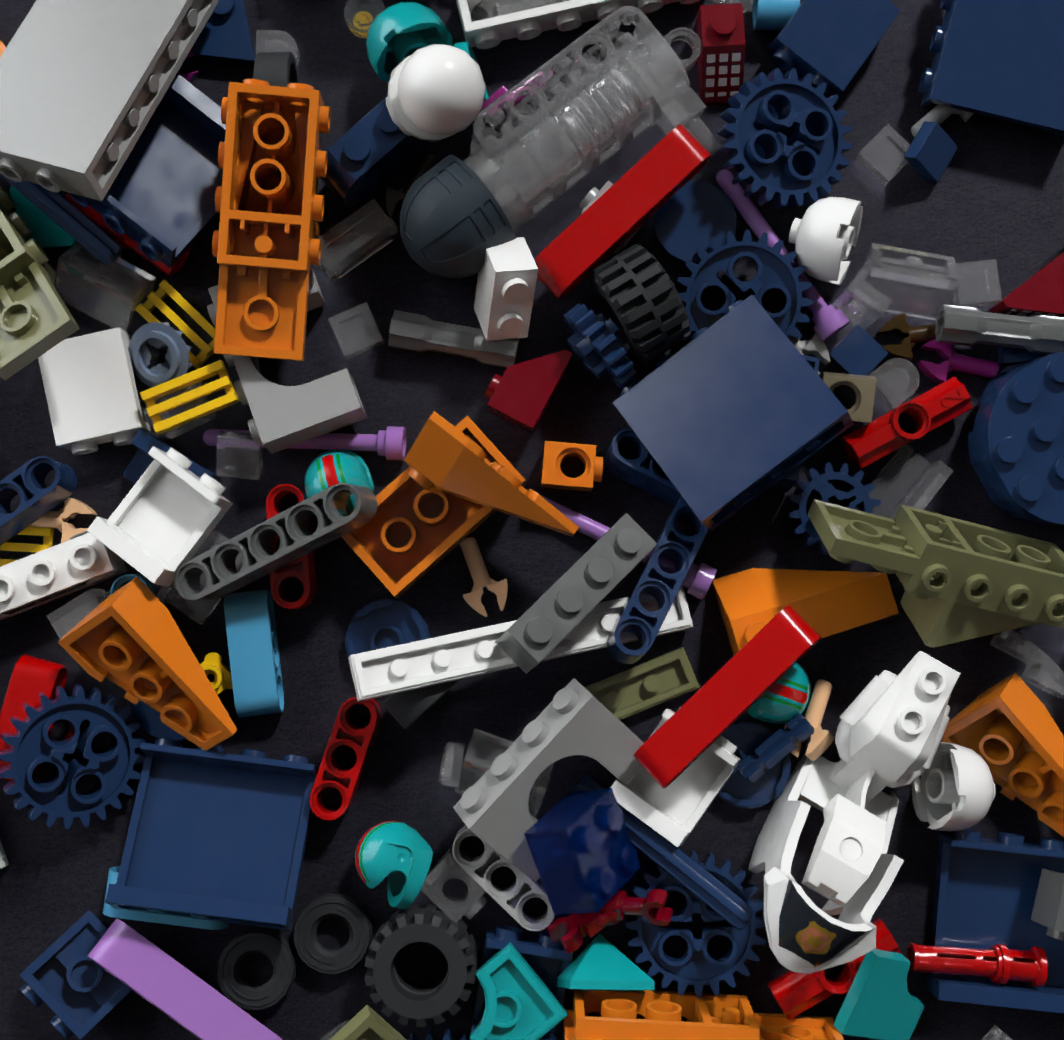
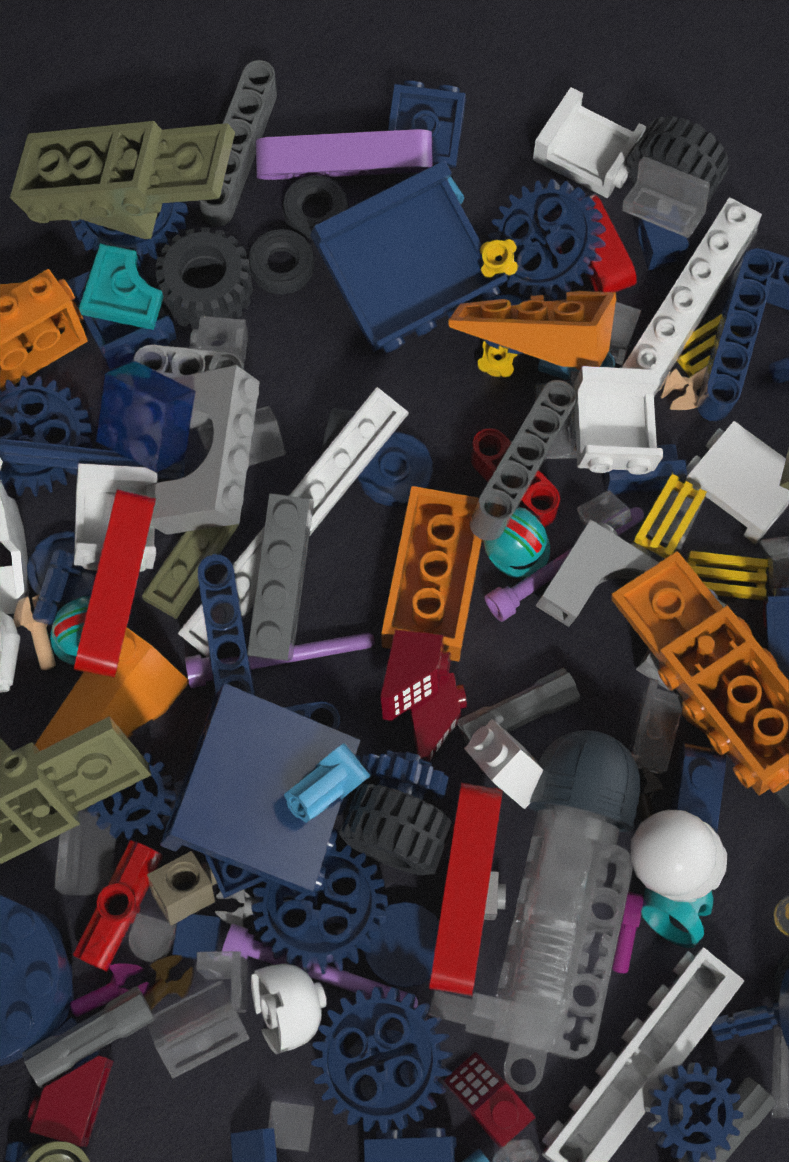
camera: 145 degrees right, 15 degrees down
sand blue gear [129,322,193,388] -> none
dark azure beam [224,589,284,718] -> none
red beam [309,696,381,820] -> none
clear tile [328,302,384,360] -> none
teal helmet [355,821,433,910] -> none
teal cylinder [366,2,453,83] -> none
orange wedge [404,411,579,537] -> none
clear tile [438,741,464,787] -> none
light nougat bar [460,537,508,617] -> none
orange brick [541,441,603,492] -> none
dark red piece [548,879,673,954] -> none
teal slope [557,933,655,990] -> none
clear tile [950,259,1002,307] -> none
none -> dark azure piece [284,743,371,823]
none -> dark red slope [381,629,451,720]
none -> yellow plate [480,239,518,278]

